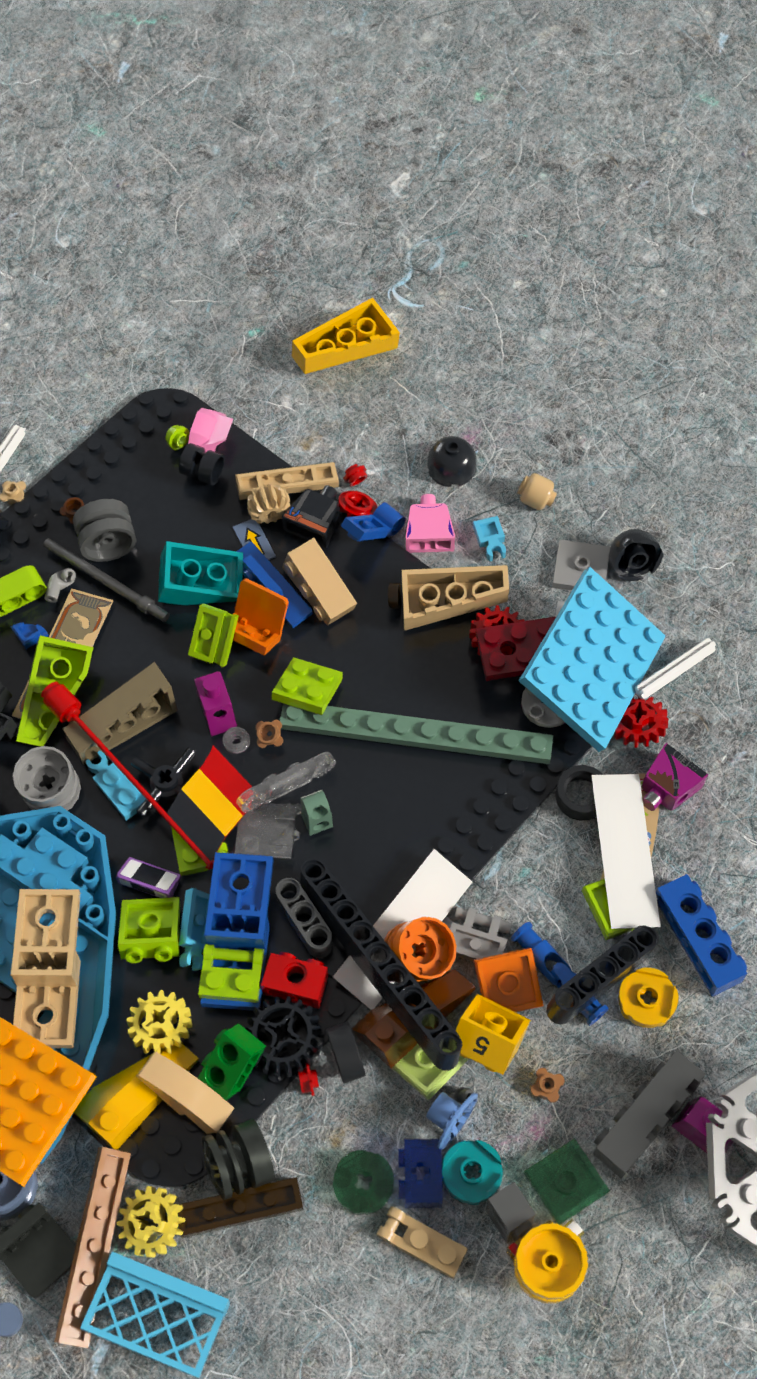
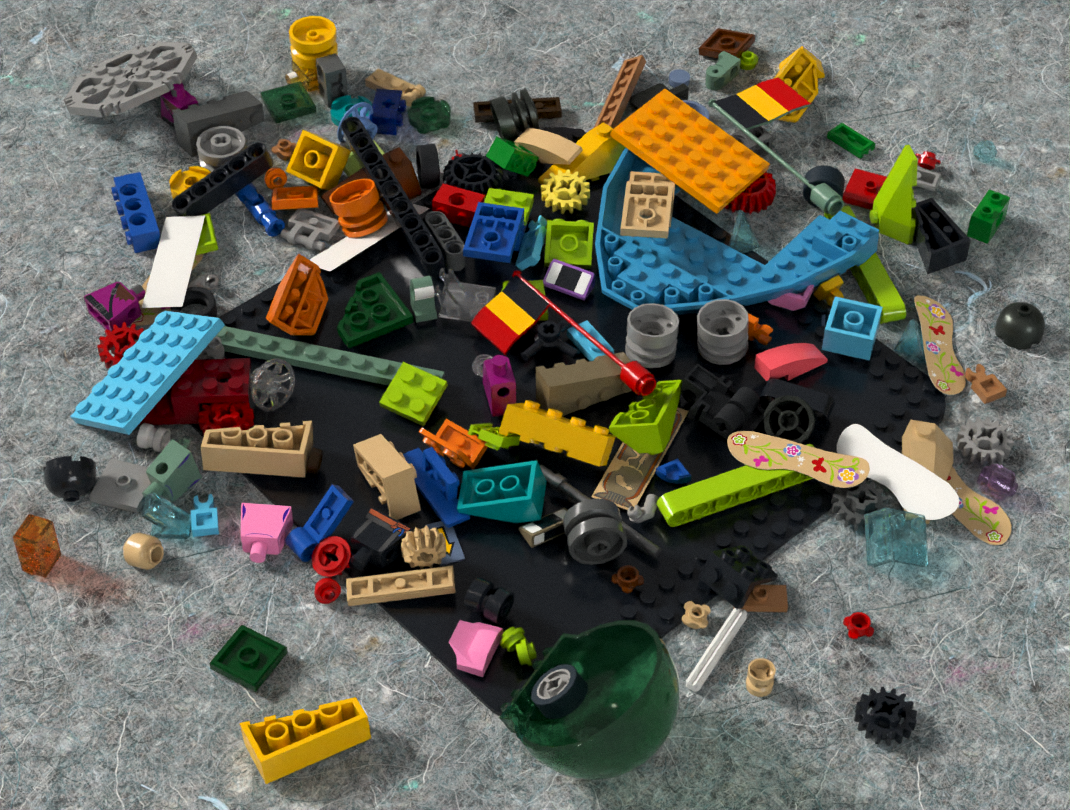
camera: 175 degrees left, 15 degrees down
medium azure fence [80,1252,230,1379] -> none
light yellow gear [117,1186,185,1258] -> none
clear plate [236,752,336,813] -> none
medium nougat plate [256,720,284,748] -> none
black cylinder [427,436,477,487] -> none
white axle [635,638,716,699] -> none
none -> clear orange brick [13,514,62,578]
none -> sand green torso [142,439,202,503]
none -> clear light blue slope [142,492,191,539]
none -> light grey arm [187,274,219,290]
none -> light grey wheel [196,126,247,172]
none -> dark green plate [209,625,288,692]
none -> clear wheel [250,358,295,411]
none -> orange plate [265,168,287,190]
none -> orange wedge [266,254,328,335]
none -> dark green plate [337,272,413,348]
none -> yellow wedge [498,400,616,467]
none -> clear green windscreen [499,620,680,780]
none -> lime plate [516,638,537,666]
none -> slope [519,508,568,548]
none -> black wheel [531,664,588,719]

